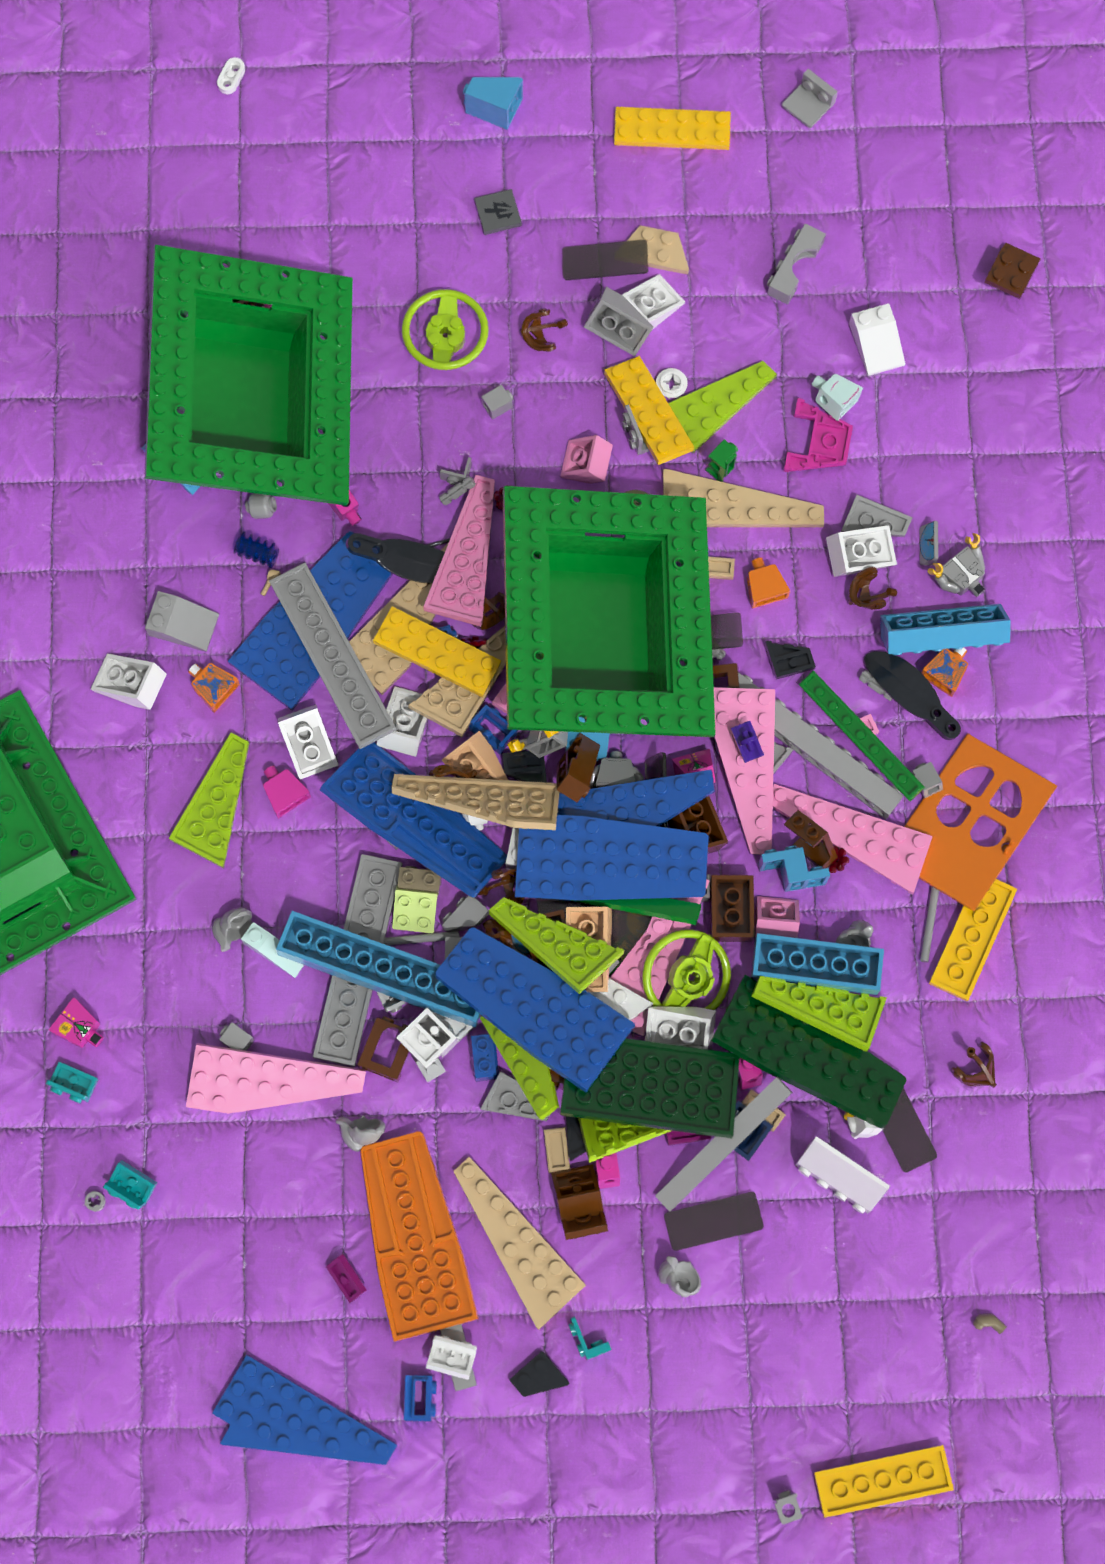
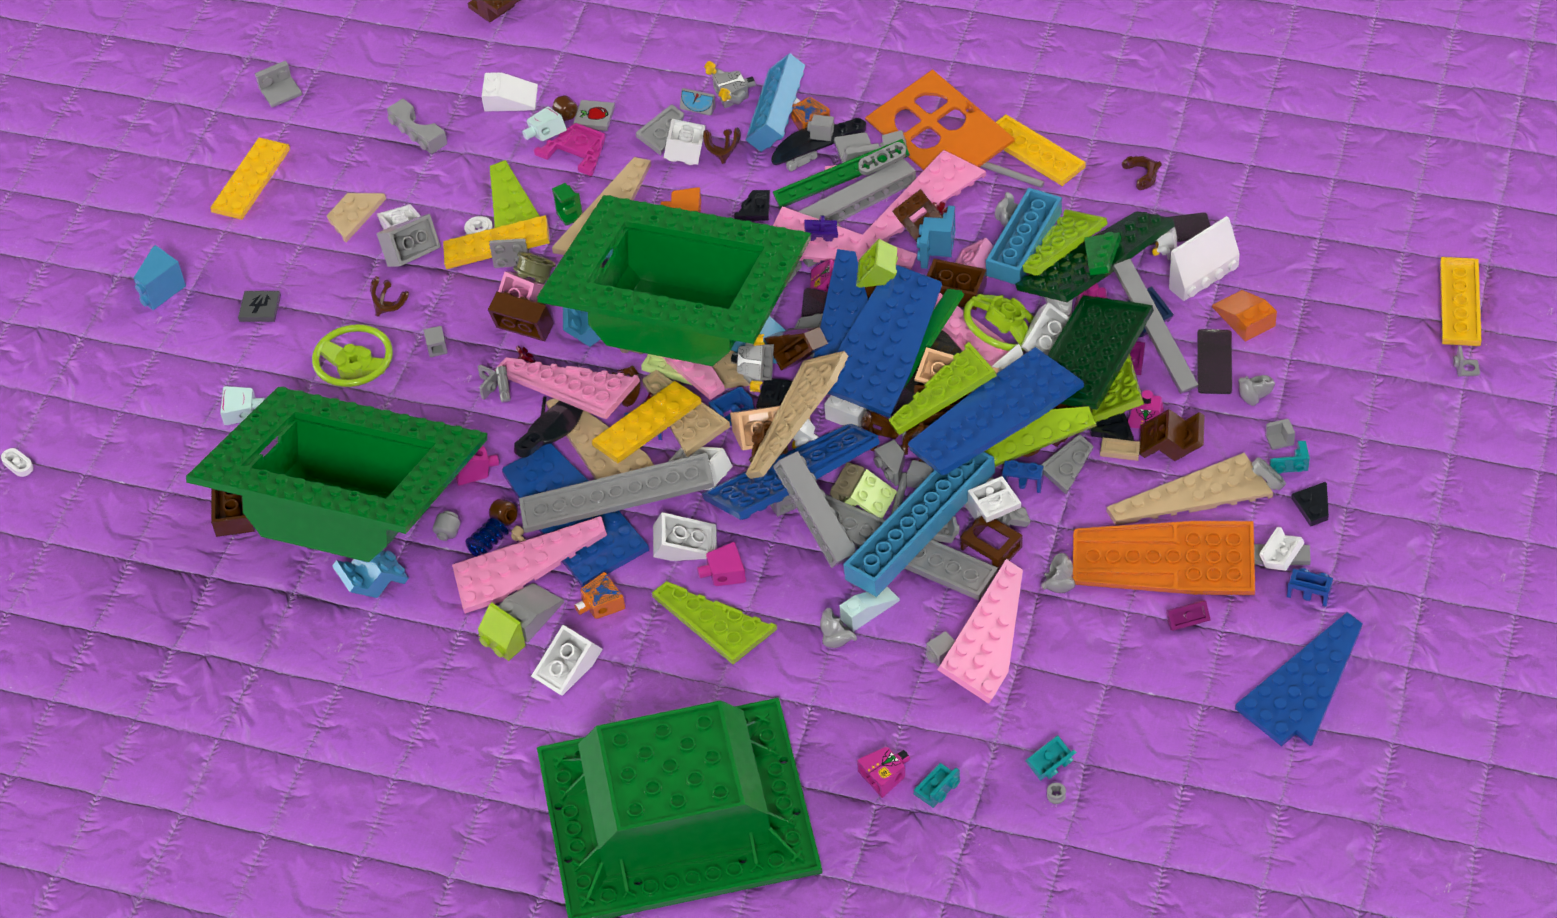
camera: 65 degrees left, 25 degrees down
clear smoke piece [562,240,649,280] -> none
dark tan arm [973,1313,1007,1334] -> none
none -> light aqua torso [220,386,265,425]
none -> bright pink wing [452,516,607,614]
none -> lime slope [478,602,525,661]
none -> reddish brown brick [488,291,554,342]
none -> reddish brown head [489,499,518,526]
none -> olive wheel [513,252,556,284]
none -> reddish brown head [552,95,578,121]
none -> light grey tile [573,100,615,131]
none -> light grey brick [773,451,856,568]
none -> light grey brick [807,114,834,141]
none -> light grey bracket [834,132,880,163]
none -> lime slope [856,239,898,288]
none -> light grey beam [859,142,906,175]
none -> green wing [1084,232,1121,275]
none -> orange slope [1212,290,1277,342]
none -> light grey plate [1252,457,1286,490]
none -> light grey panel [1265,419,1295,450]

